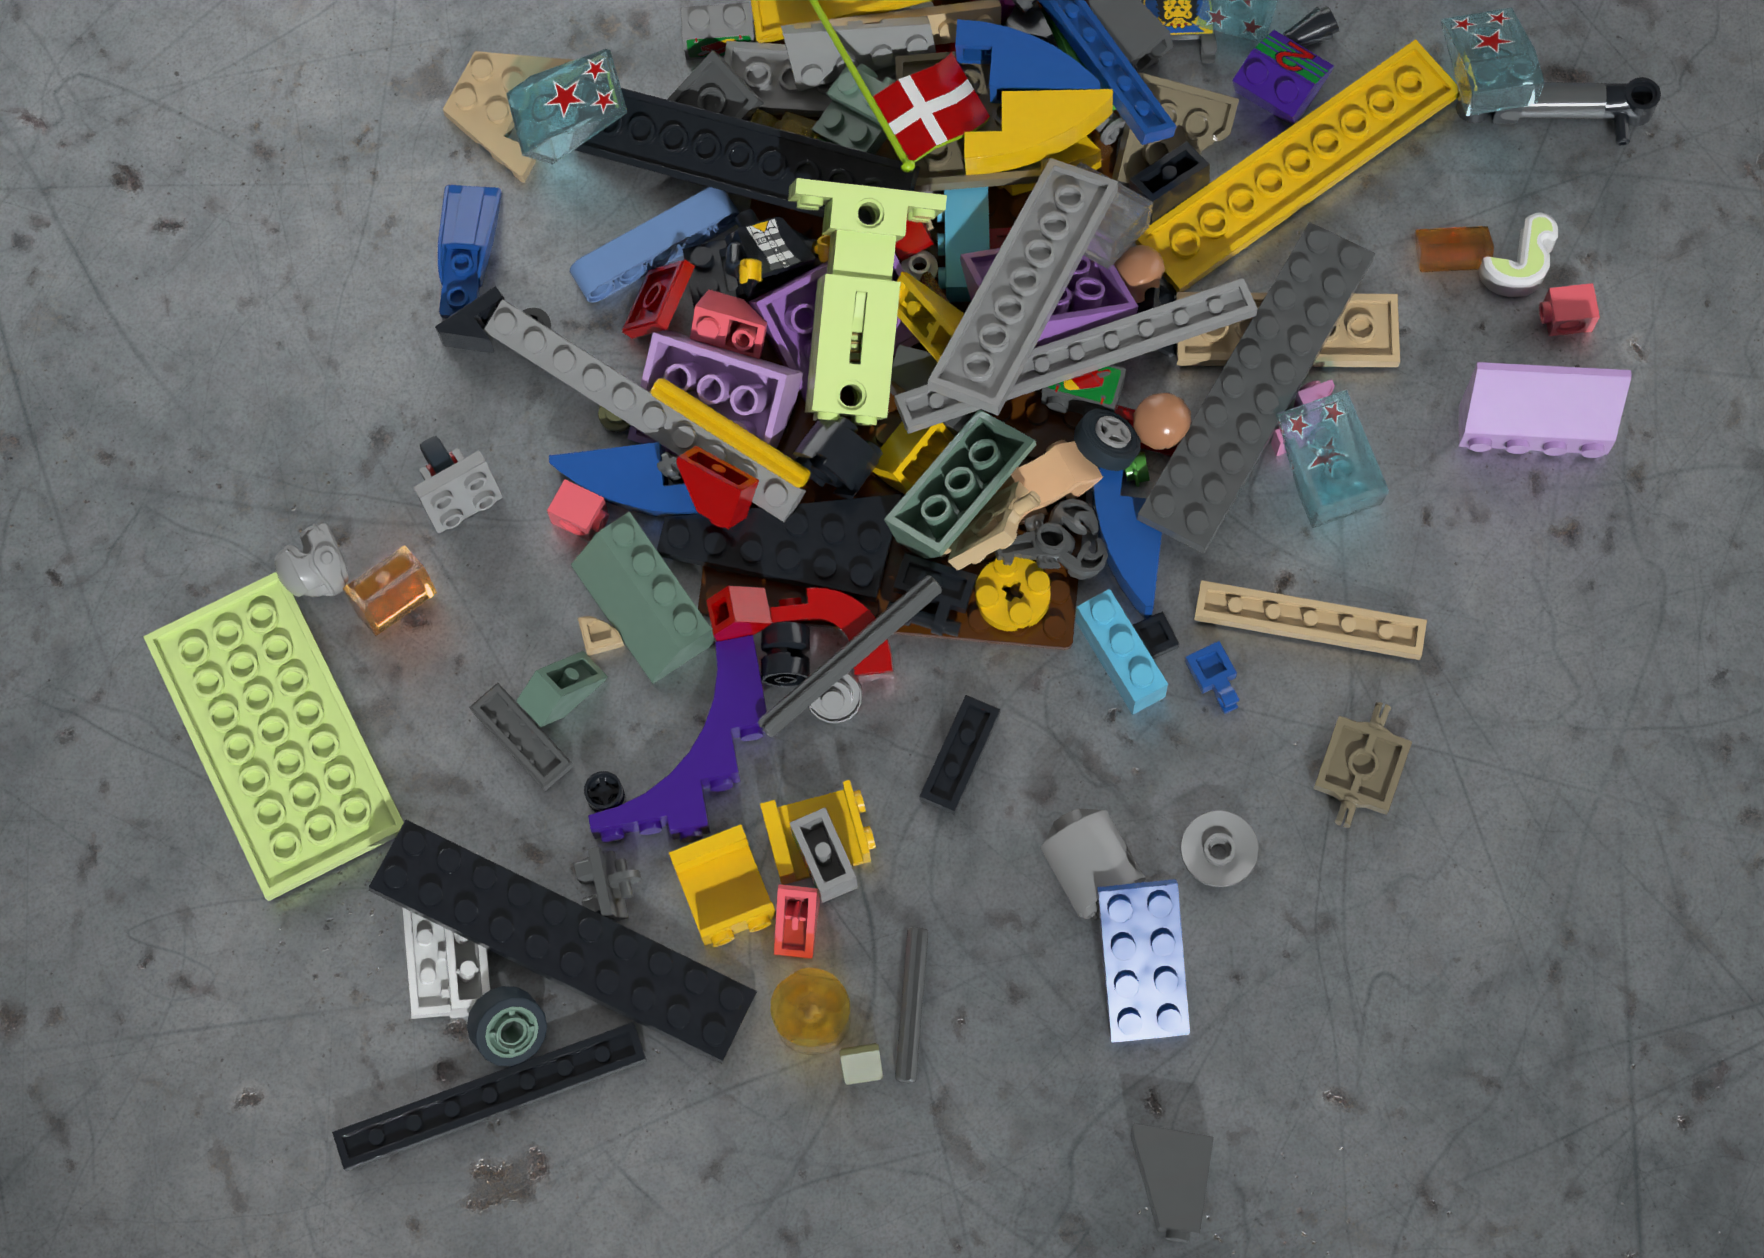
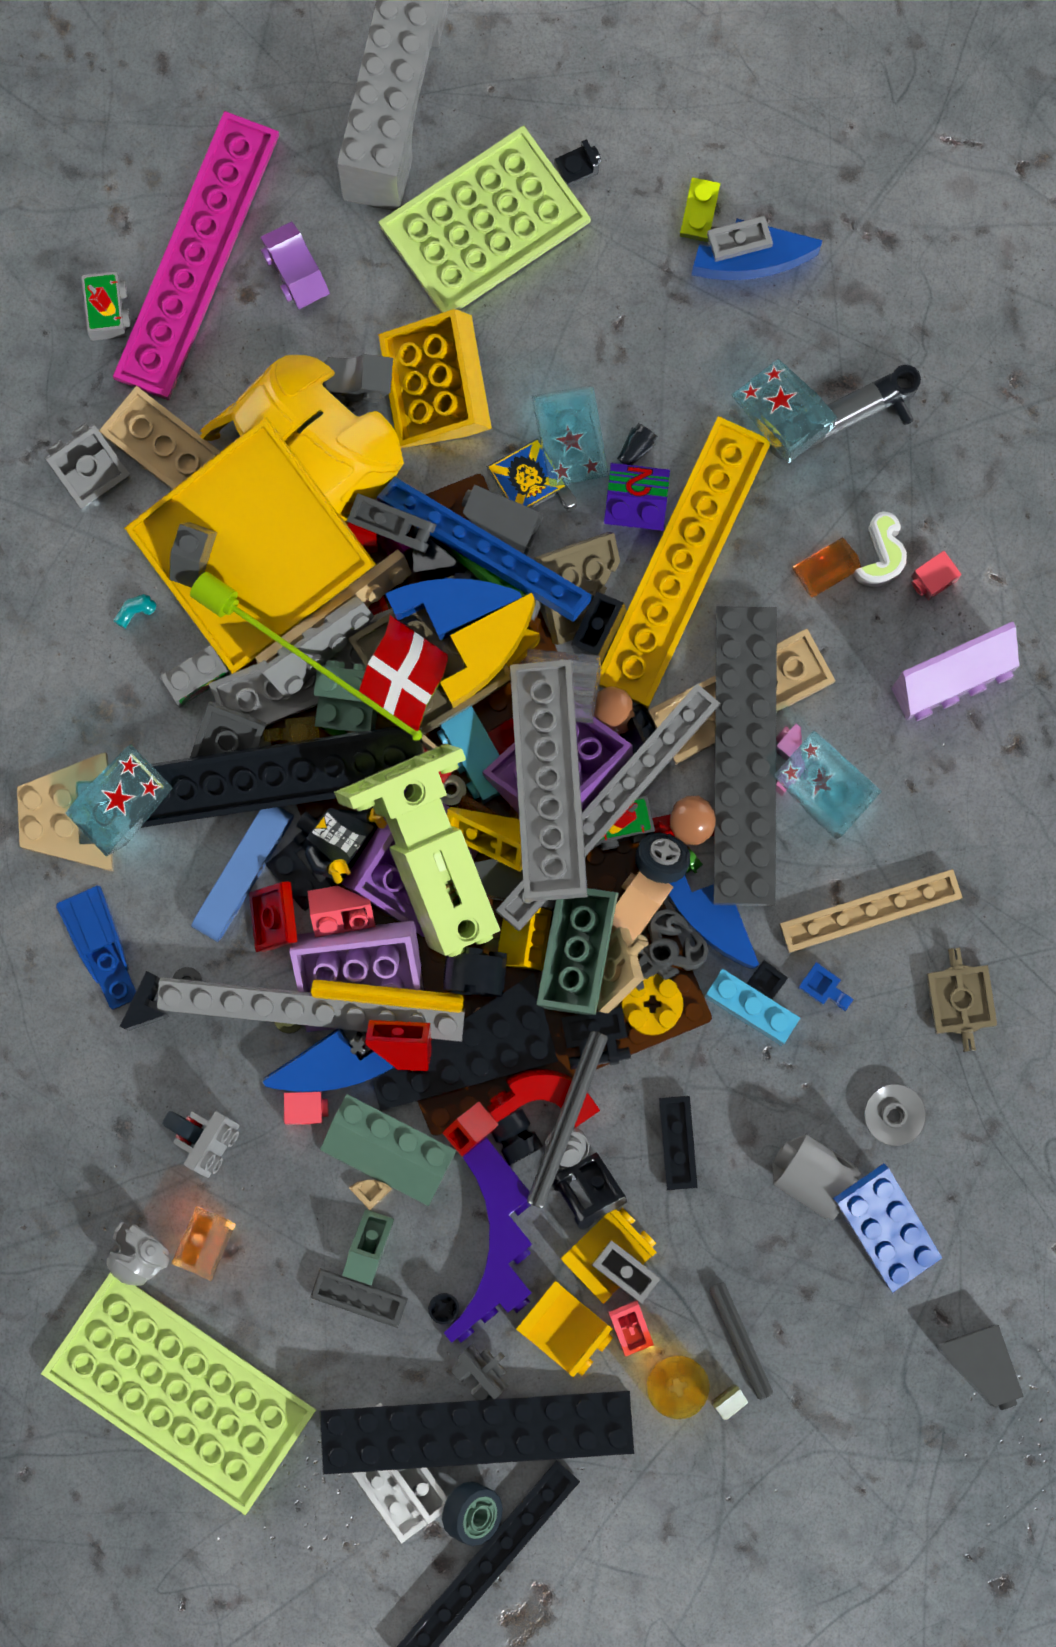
camera: 35 degrees left, 10 degrees up
none -> black plate [552,1152,627,1229]

